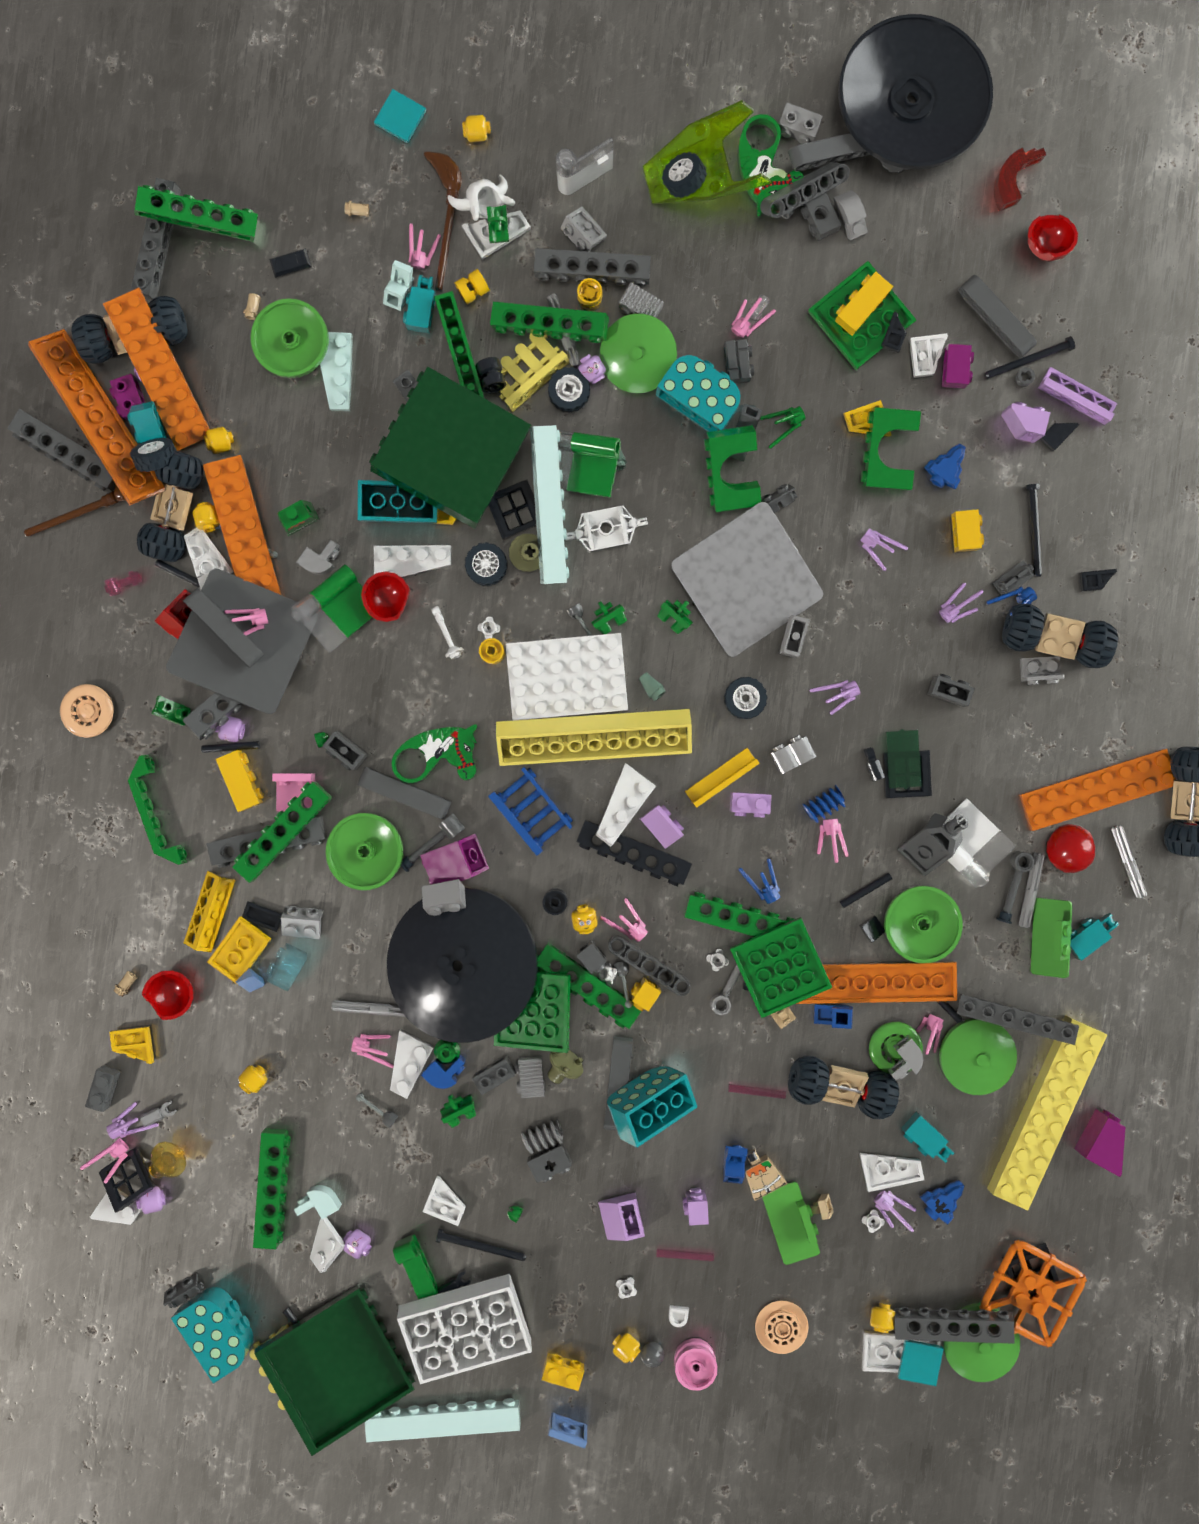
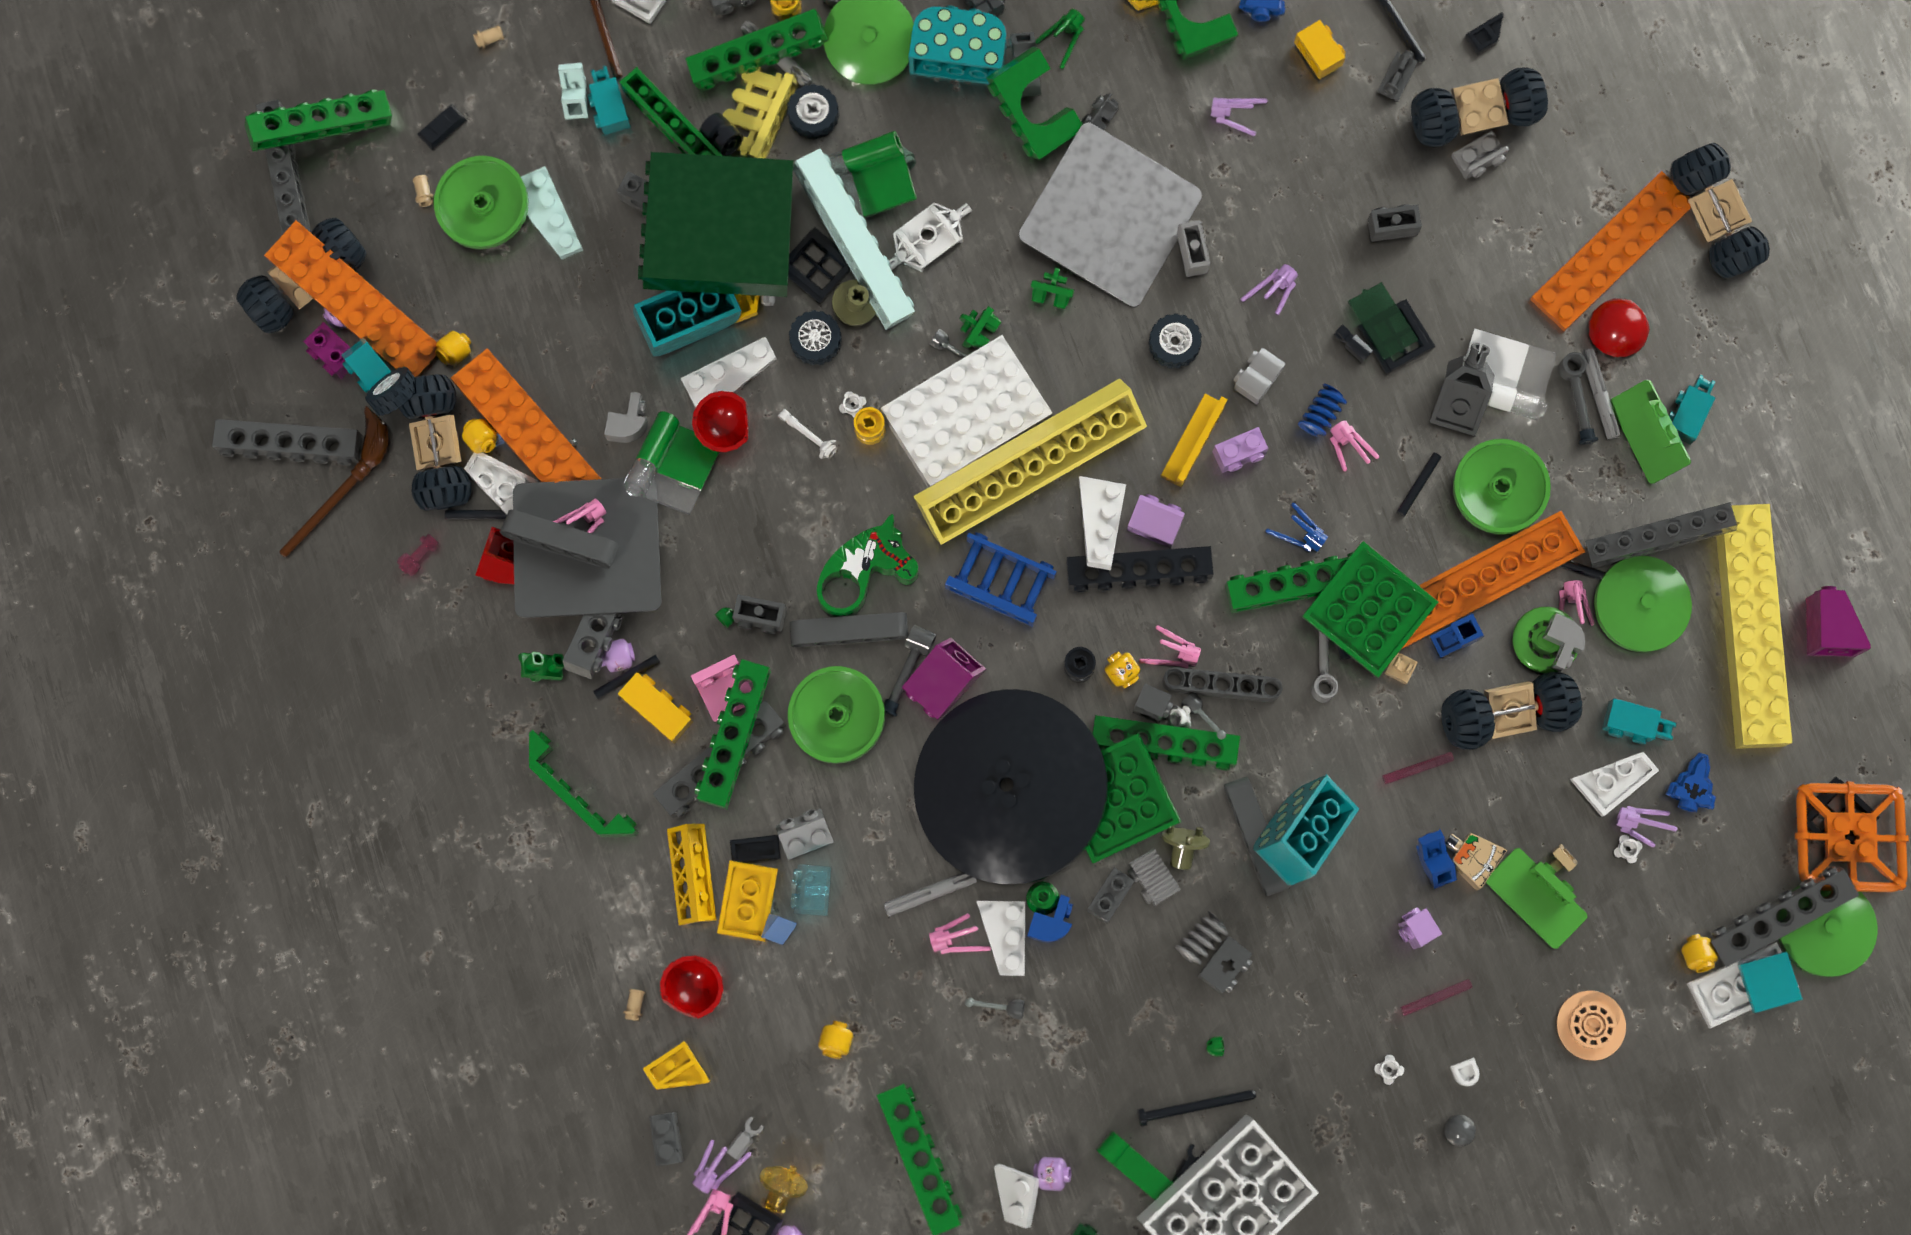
camera: 25 degrees left, 10 degrees down
orange plate [28,329,165,506] -> none
light nougat wheel [60,684,114,738] -> none
green torso [277,500,320,537] -> none
light aqua brick [294,1185,342,1219] -> none
bright pink plant [408,224,441,270] -> none
light grey brick [422,879,466,916] -> none
white wing [423,1176,466,1226] -> none
green hips [440,1094,476,1128] -> none
yellow wheel [454,269,490,305] -> none
yellow brick [542,1353,584,1391] -> none
lavender head [578,354,606,384] -> none
lavender slope [598,1193,645,1241] -> none
yellow head [612,1333,641,1363] -> none
yellow brick [631,976,661,1012] -> none
sand green cone [639,672,666,701] -> none
bright pink wheel [674,1338,717,1391] -> none
white plate [706,949,729,971] -> none
black slope [859,915,885,943] -> none
lavender plant [939,583,984,623] -> none
blue plant [986,587,1037,616] -> none
light grey axle [1111,825,1147,898] -> none

